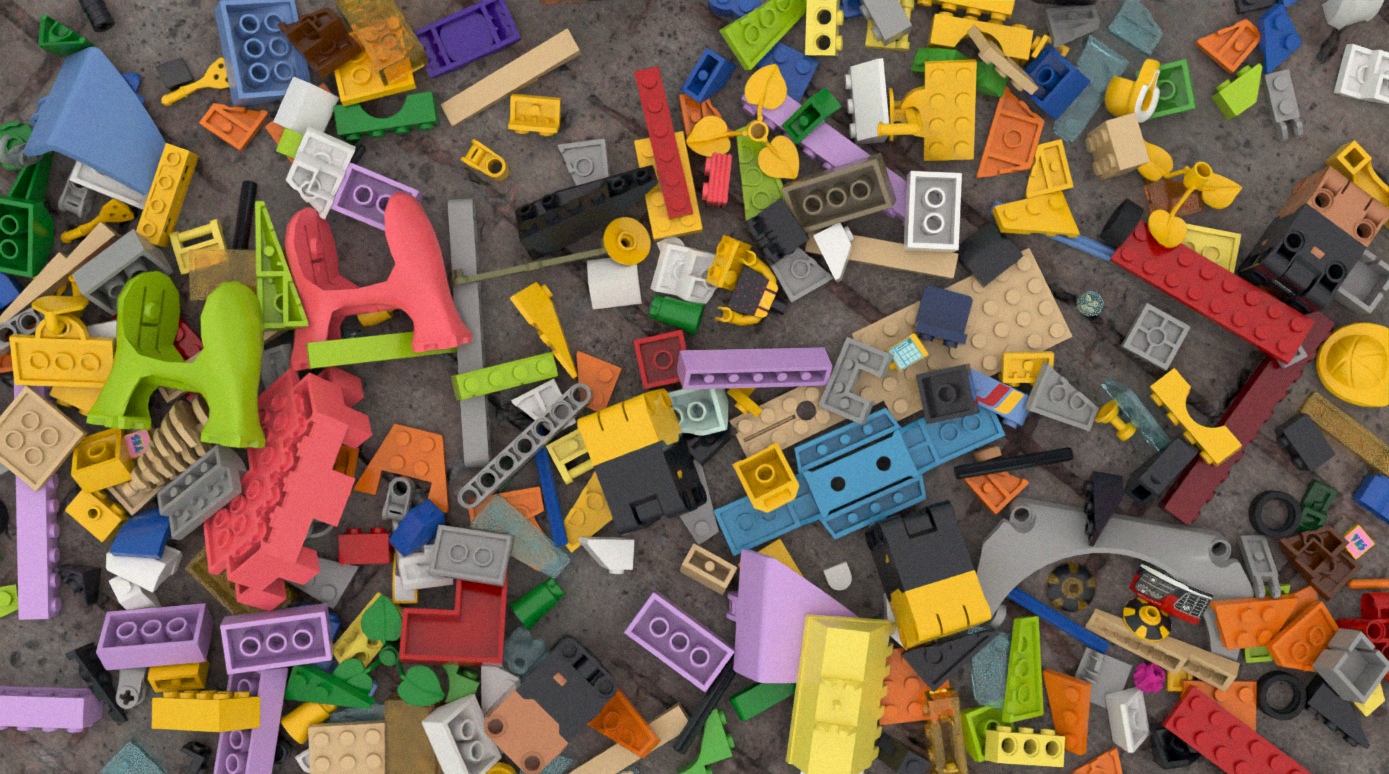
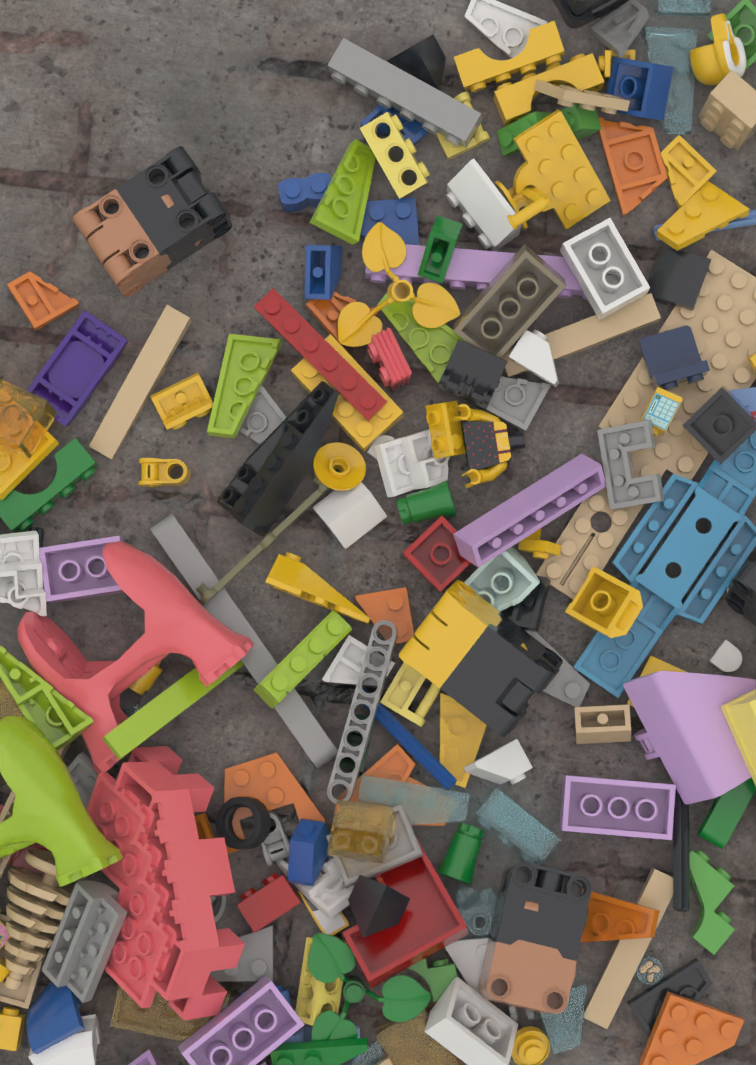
camera: 30 degrees left, 5 degrees down
none -> lime wing [207,334,282,439]
none -> black tyre [216,797,271,850]
none -> clear yellow slope [327,799,396,863]
none -> black slope [348,875,410,938]
none -> clear light blue brick [475,787,561,865]

